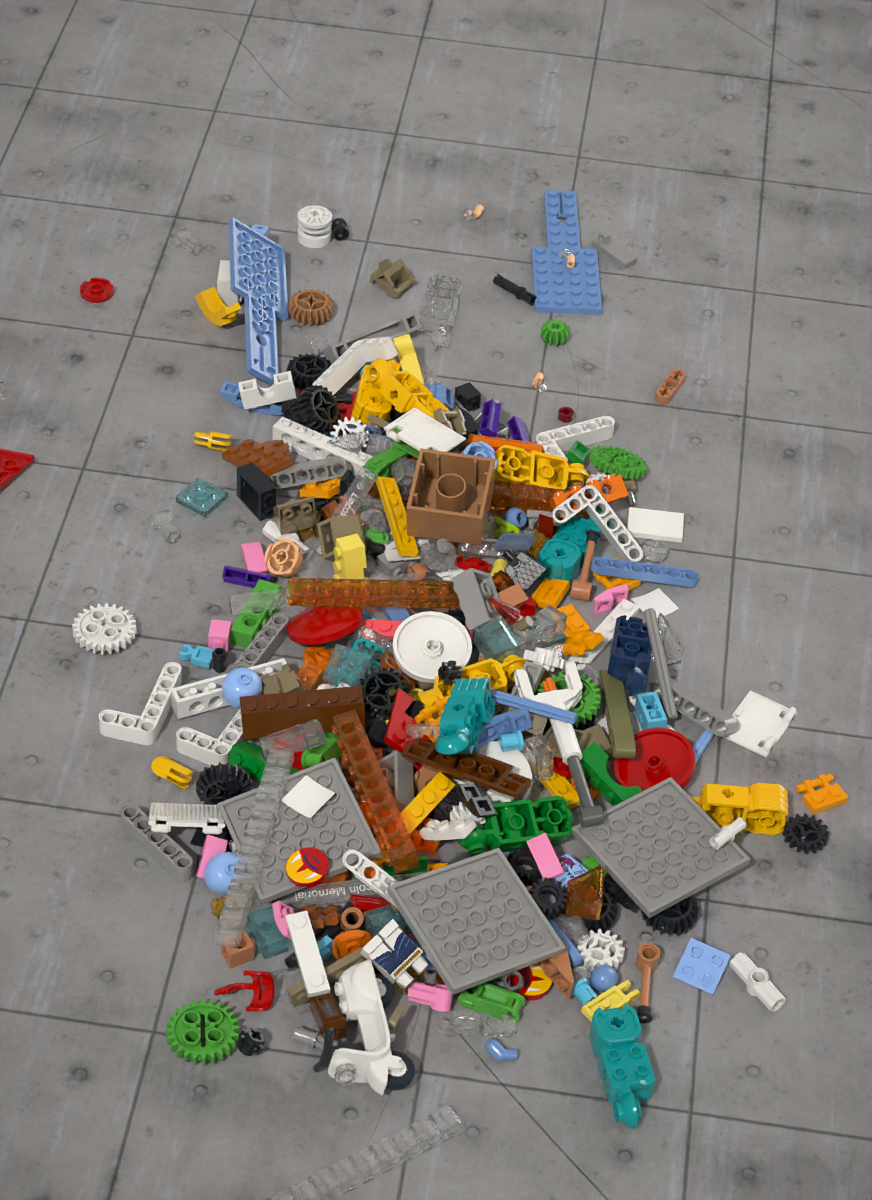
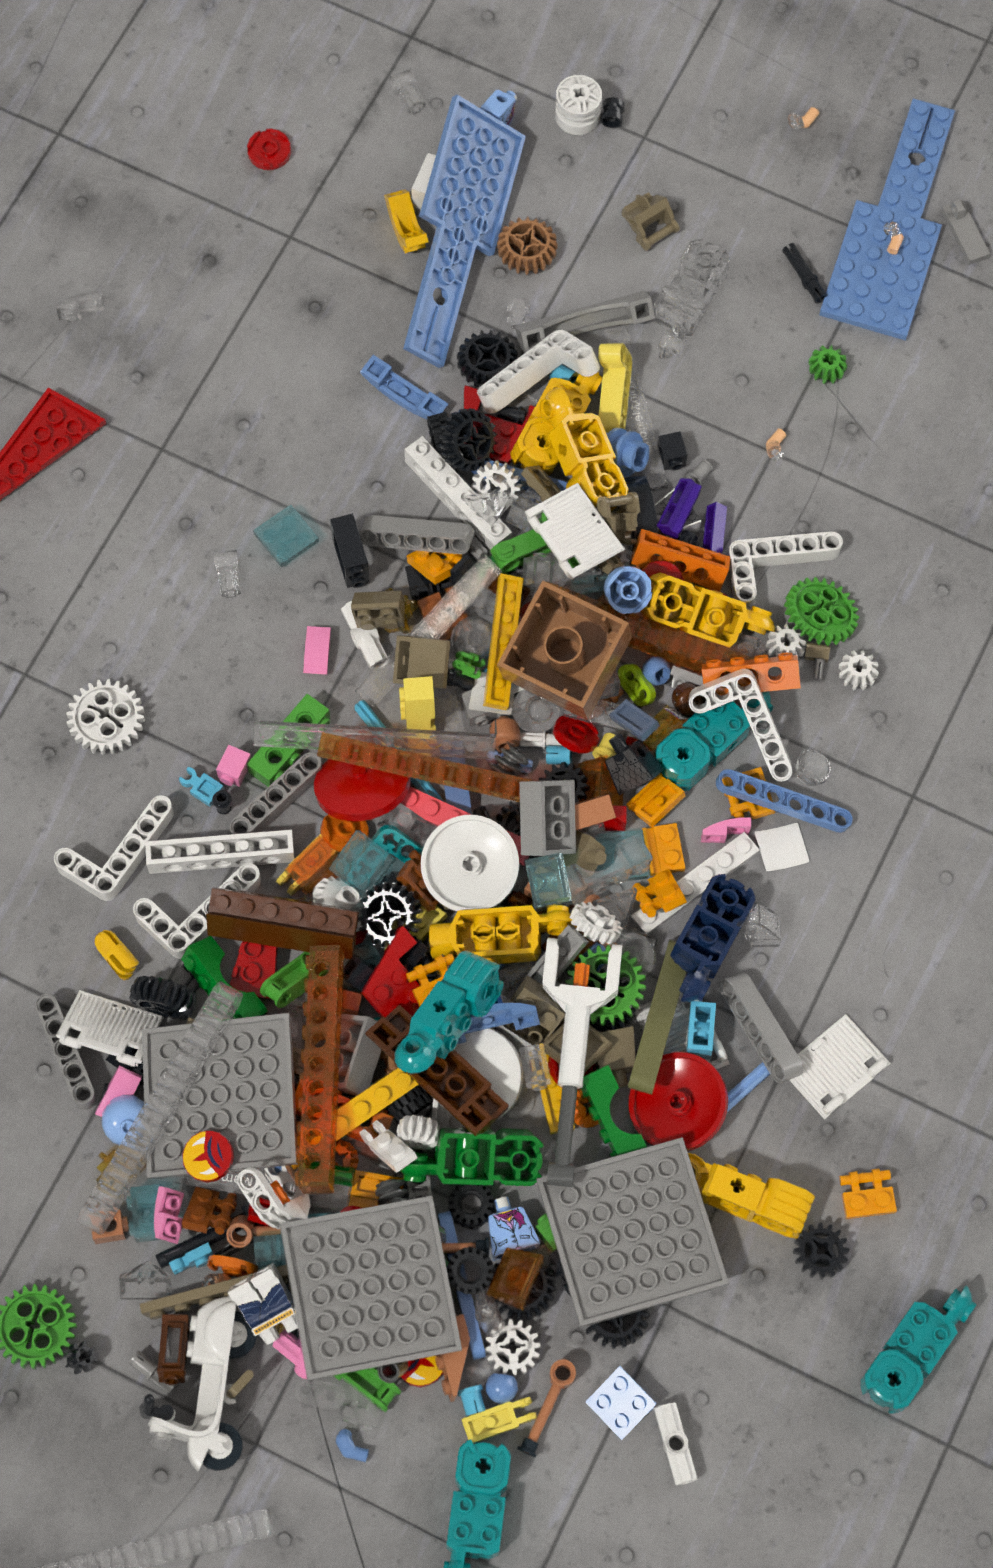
camera: 20 degrees right, 25 degrees up
yellow arm [193,431,232,452] -> none
red helmet [214,970,275,1012] -> none
dark orange plate [221,439,293,477] -> none
dark purple piece [222,565,273,588] -> none
light blue cylinder [222,667,263,708] -> none
white arch [238,371,296,410] -> none
clear slope [259,719,327,758] -> none
dark tan piece [262,663,308,695] -> none
light nougat cylinder [264,538,303,577] -> none
white sticker [282,775,335,818] -> none
white plate [285,911,330,998] -> none
clear plate [406,723,440,738] -> none
black gear [438,660,463,685] -> none
black slope [455,782,496,818] -> none
clear red cone [488,596,520,625] -> none
medium blue axle [490,689,577,724] -> none
medium azure bush [499,730,524,751] -> none
bright pink slope [526,833,565,879] -> none
dark red bush [558,407,574,423] -> none
green tile [565,441,591,464] -> none
nougat piece [570,530,601,601] -> none
white tile [627,507,684,543] -> none
light grey axle [644,608,678,720] -> none
nougat beam [655,369,686,404] -> none
white axle [709,818,746,850] -> none
none -> white gear [838,650,879,691]

